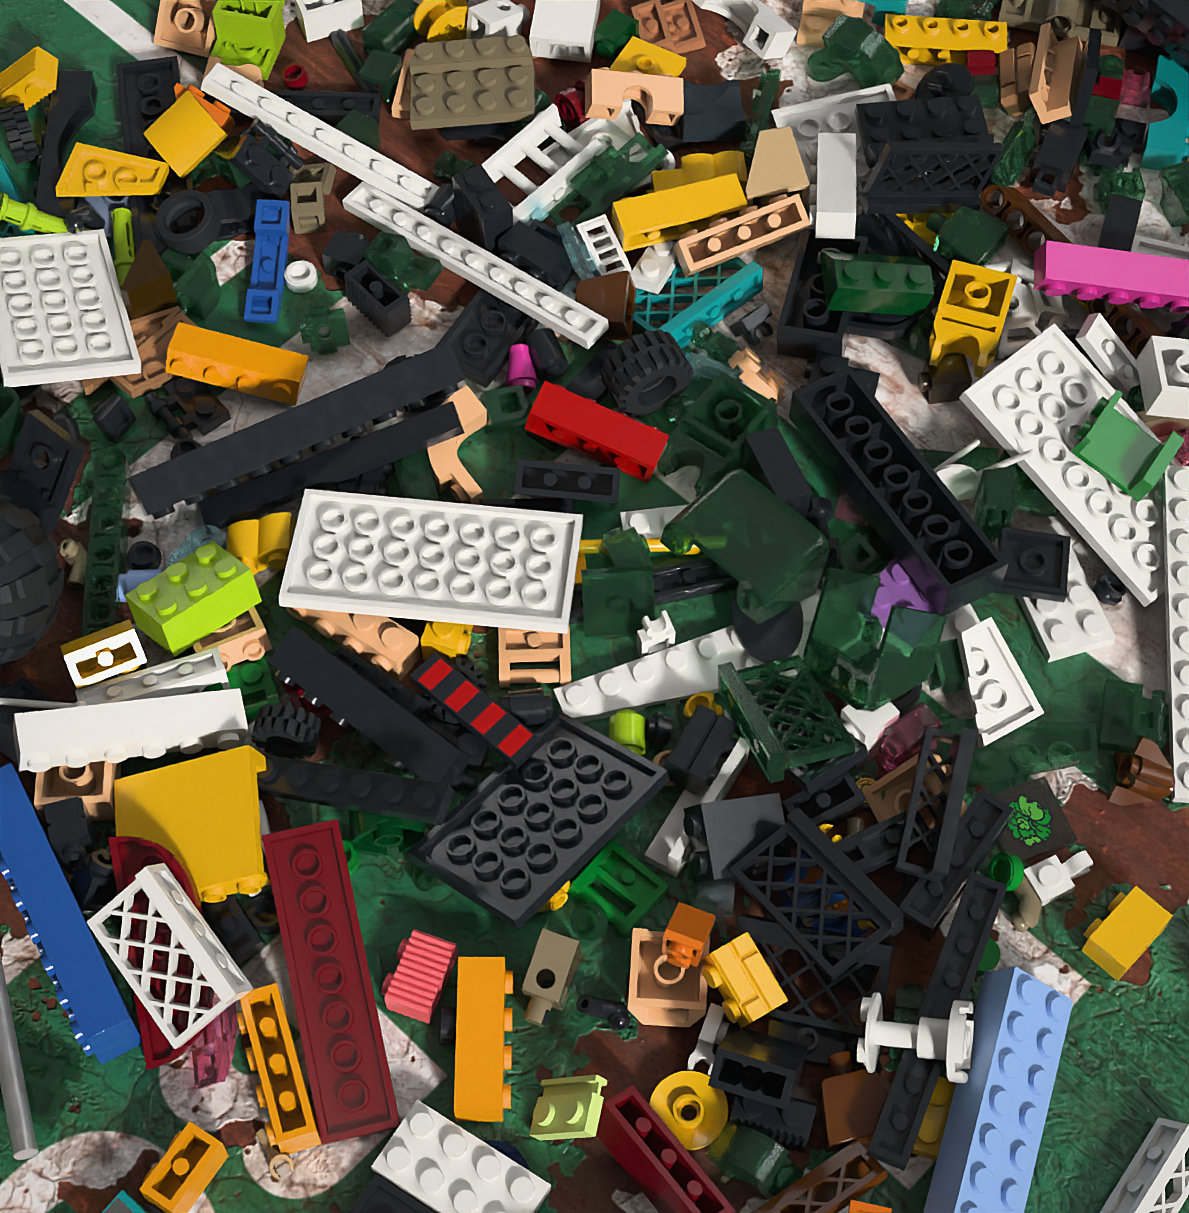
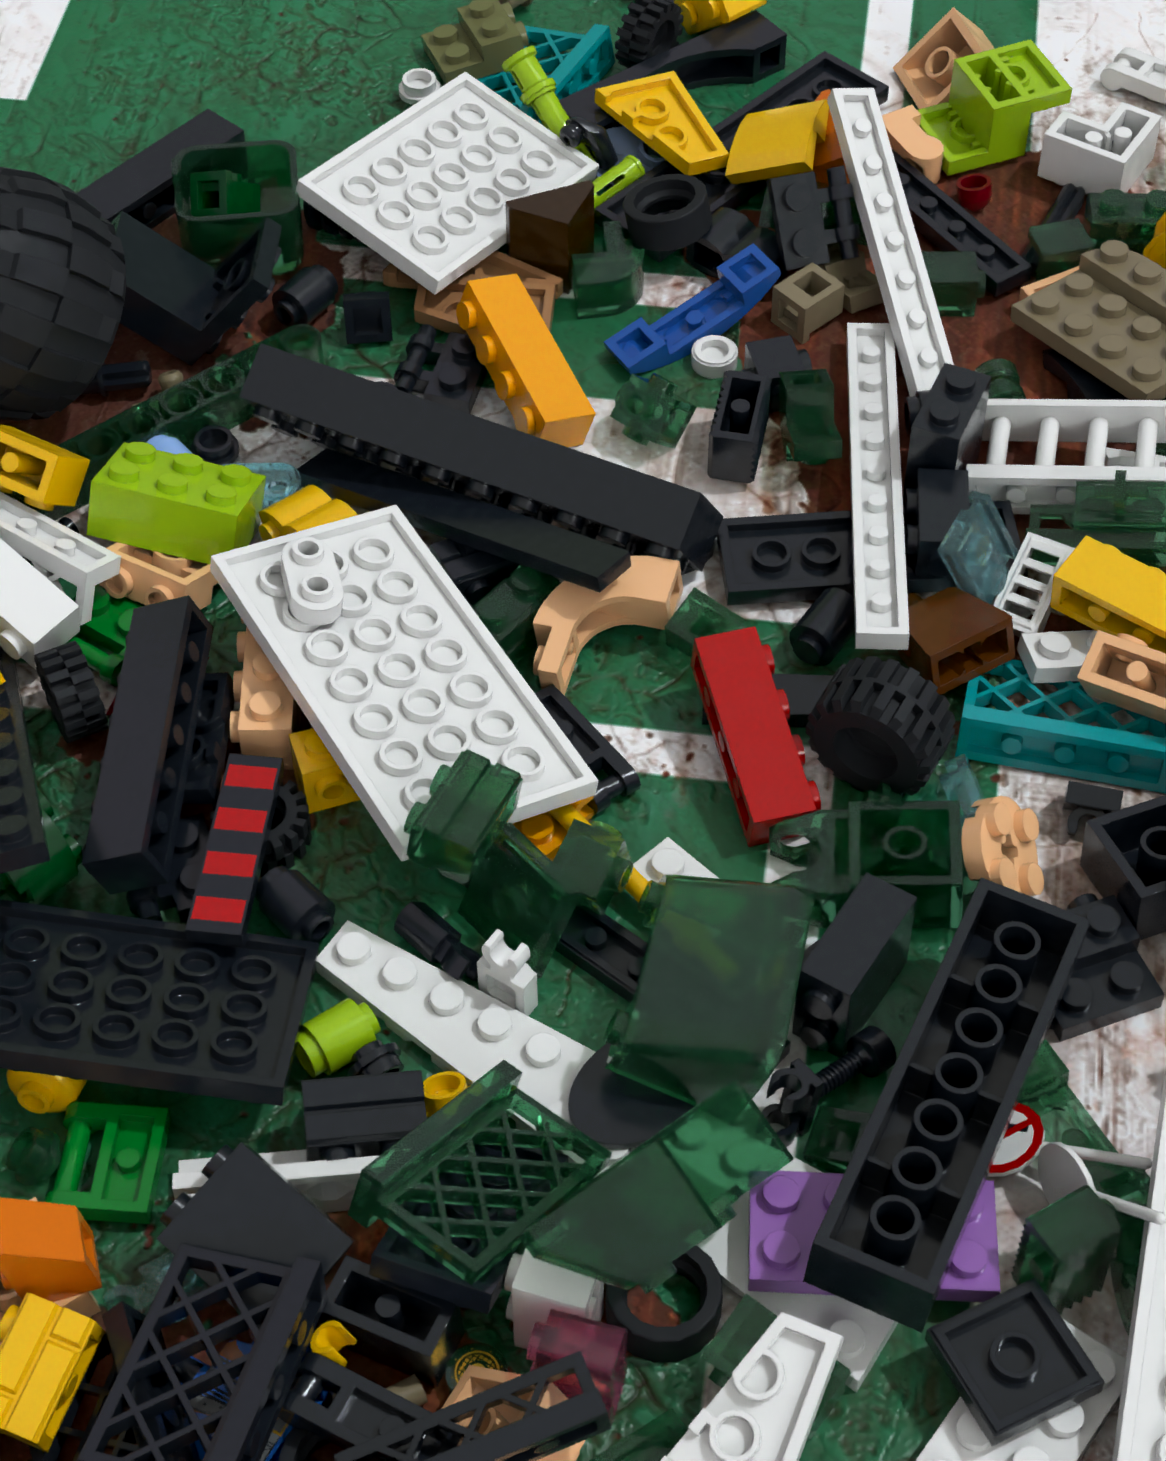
camera: 55 degrees right, 10 degrees down
light nougat plate [498,627,571,688] -> none
dark pink cone [505,344,538,396] -> none
black brick [514,459,621,503] -> none
clear green plate [691,321,742,376] -> none
none -> white plate [280,537,344,625]
none -> black bar [394,901,482,981]
none -> clear green brick [404,749,523,885]

